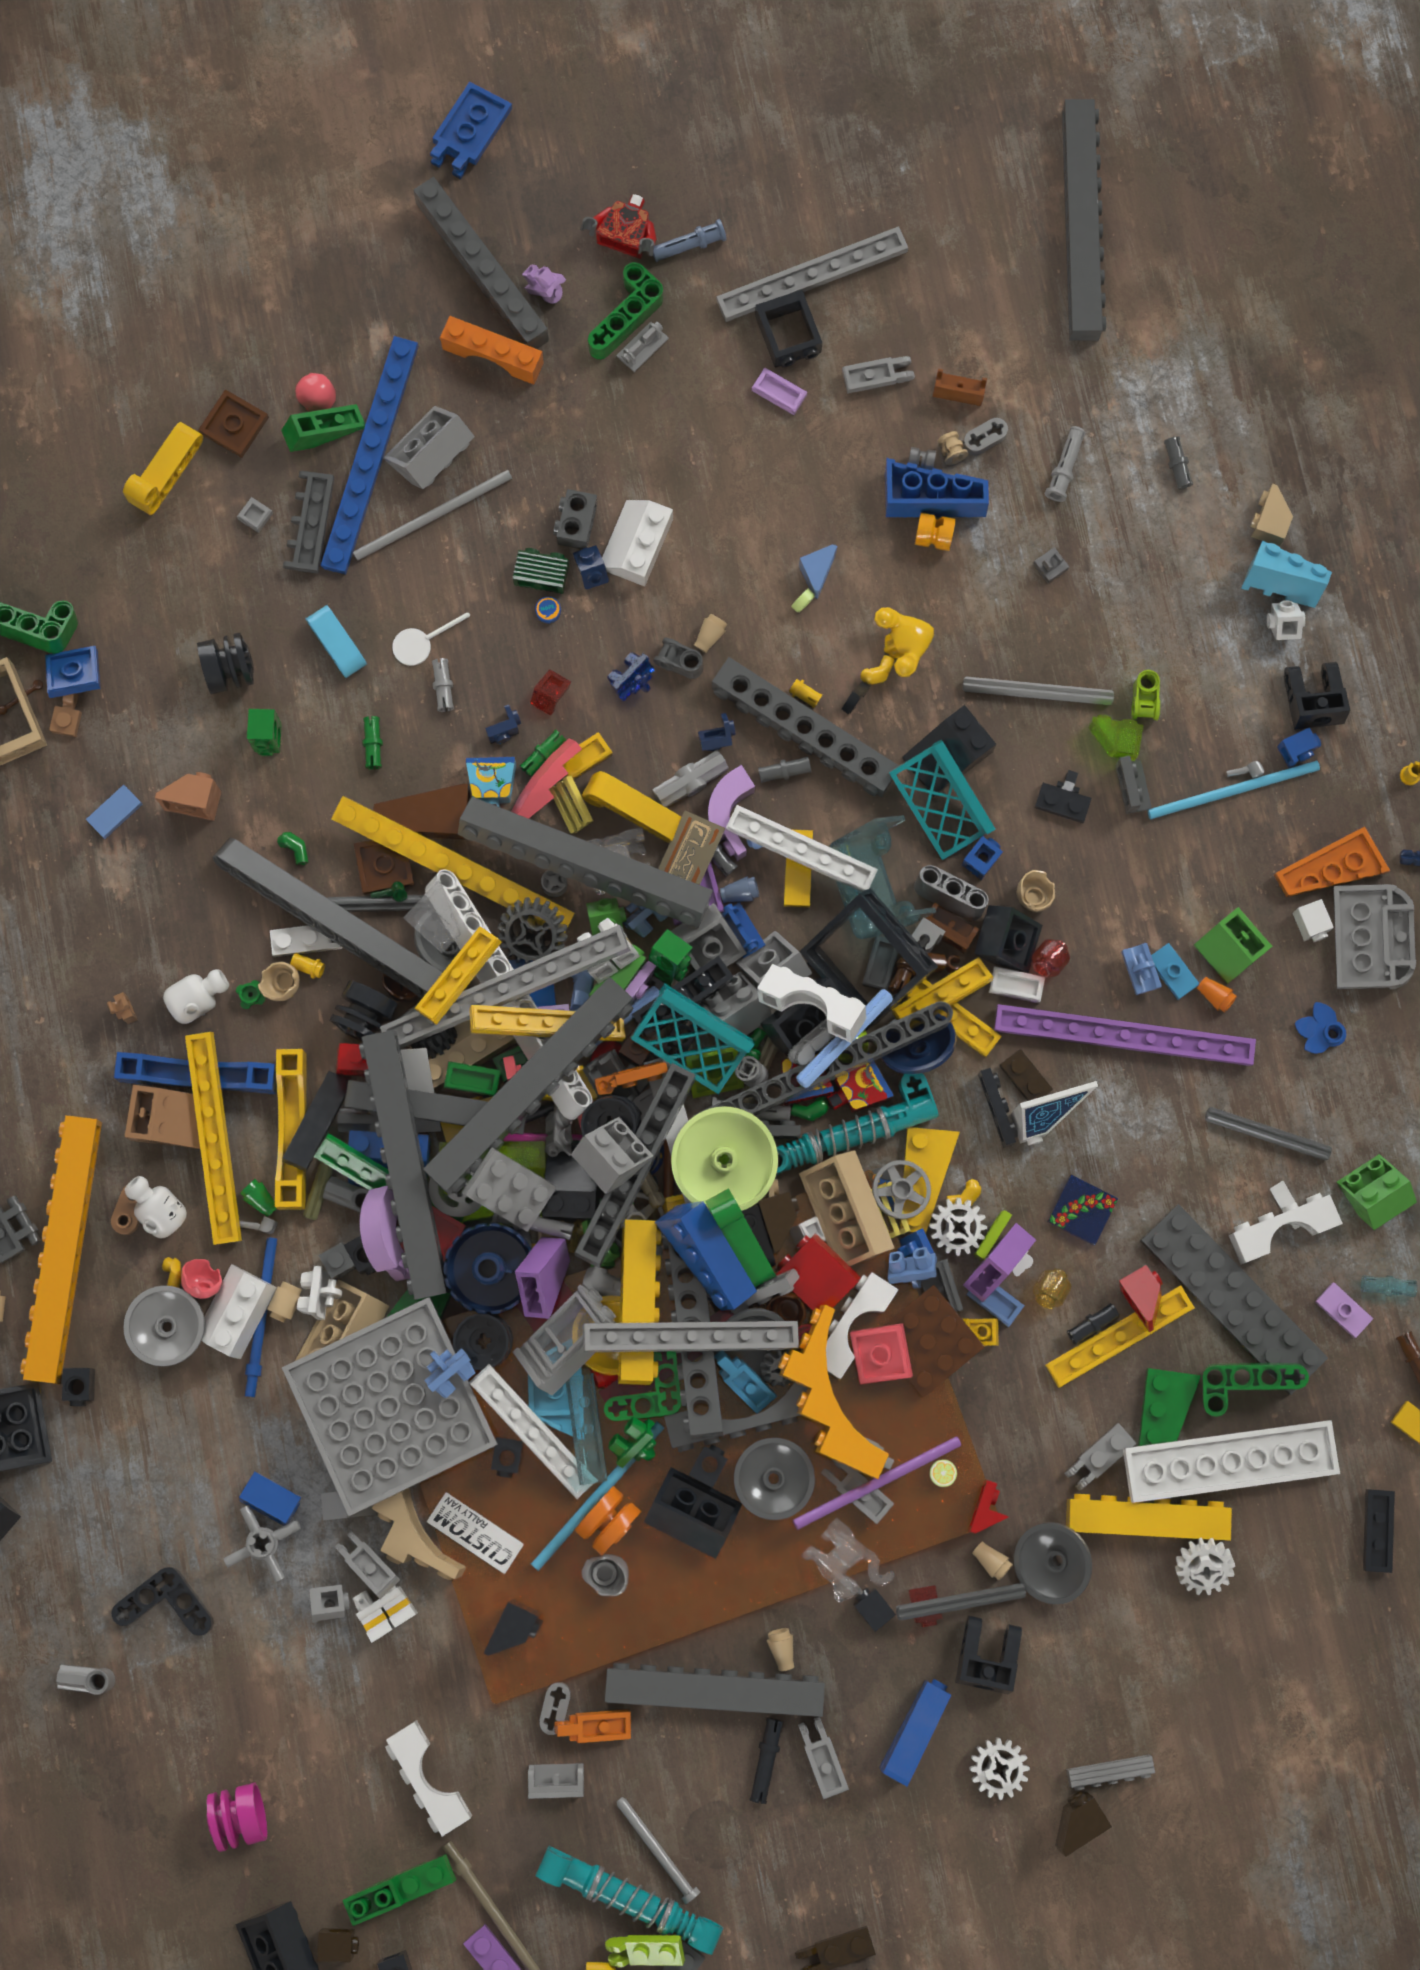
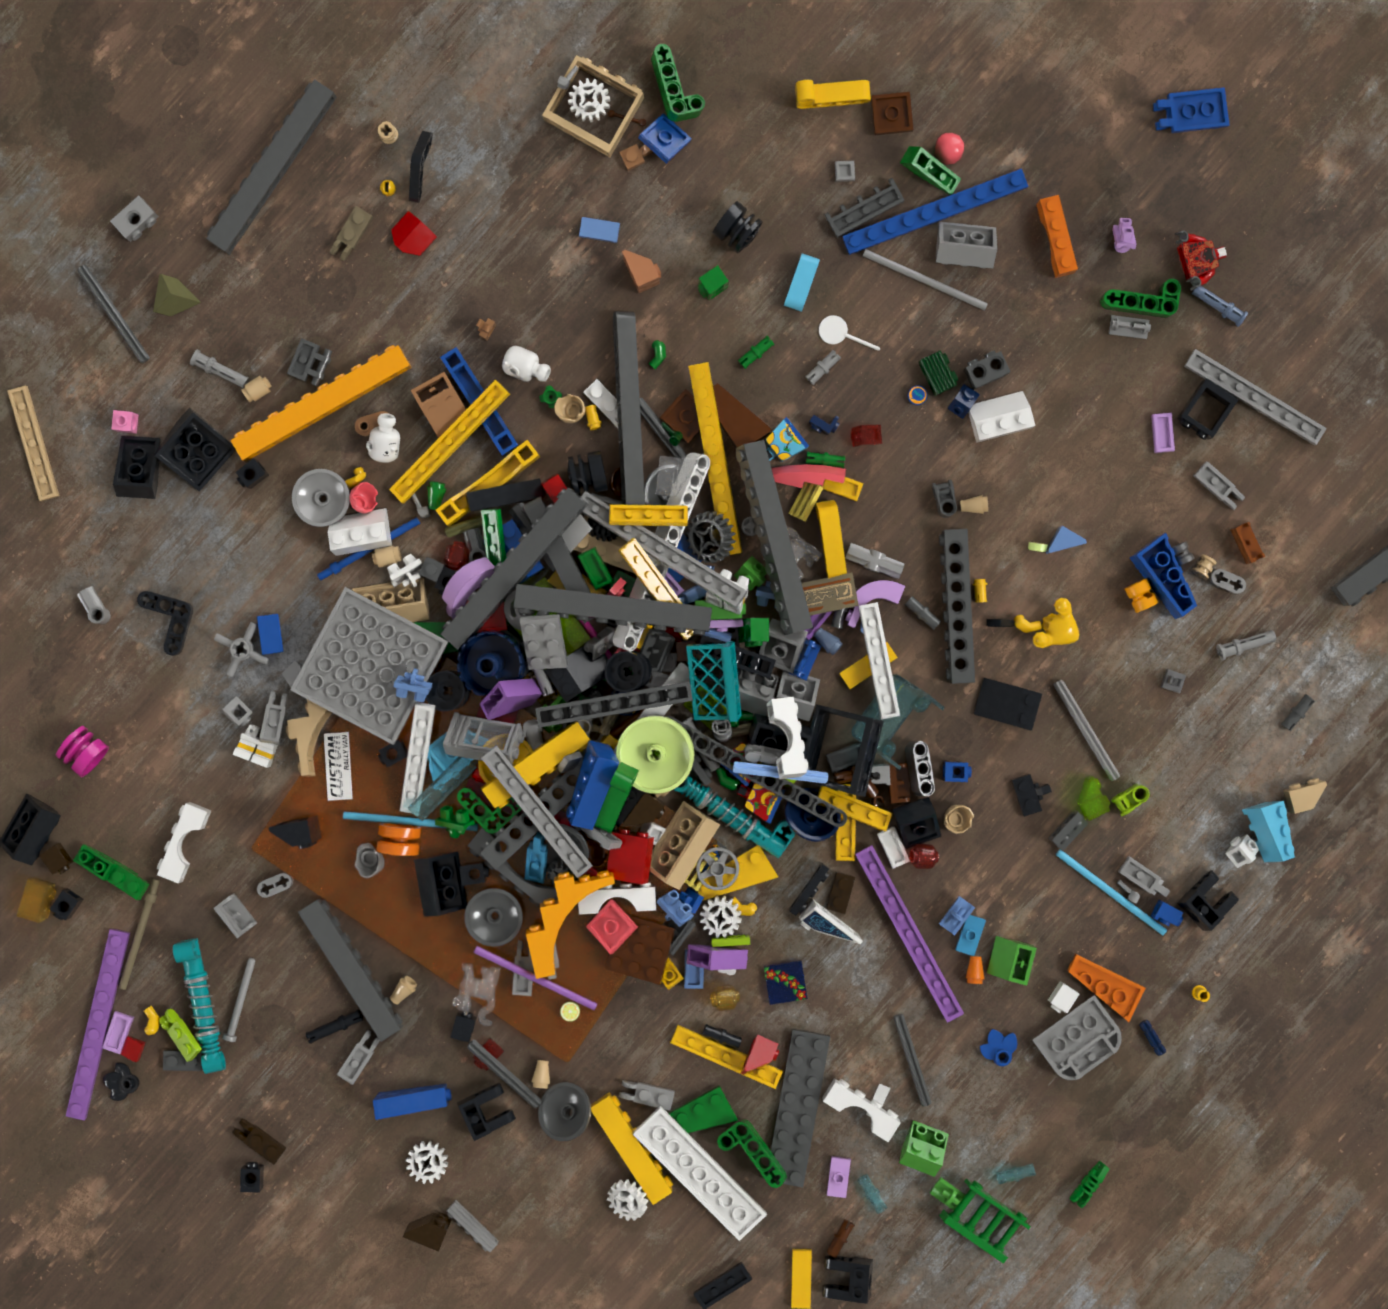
camera: 60 degrees right, 10 degrees up
dark grey brick [413,176,549,349] -> none
orange hinge [554,1709,631,1743] -> none
light grey slope [571,1117,653,1194] -> none
orange hinge [594,1060,668,1095] -> none
clear blue hips [607,652,655,701] -> none
dark blue bracket [698,713,736,751] -> none
teal fence [889,739,996,860] -> none
red slope [968,1480,1009,1533] -> none
none -> clear red head [443,541,470,570]
none -> flat silver tile [557,752,583,773]
none -> light grey hinge [1118,856,1170,897]

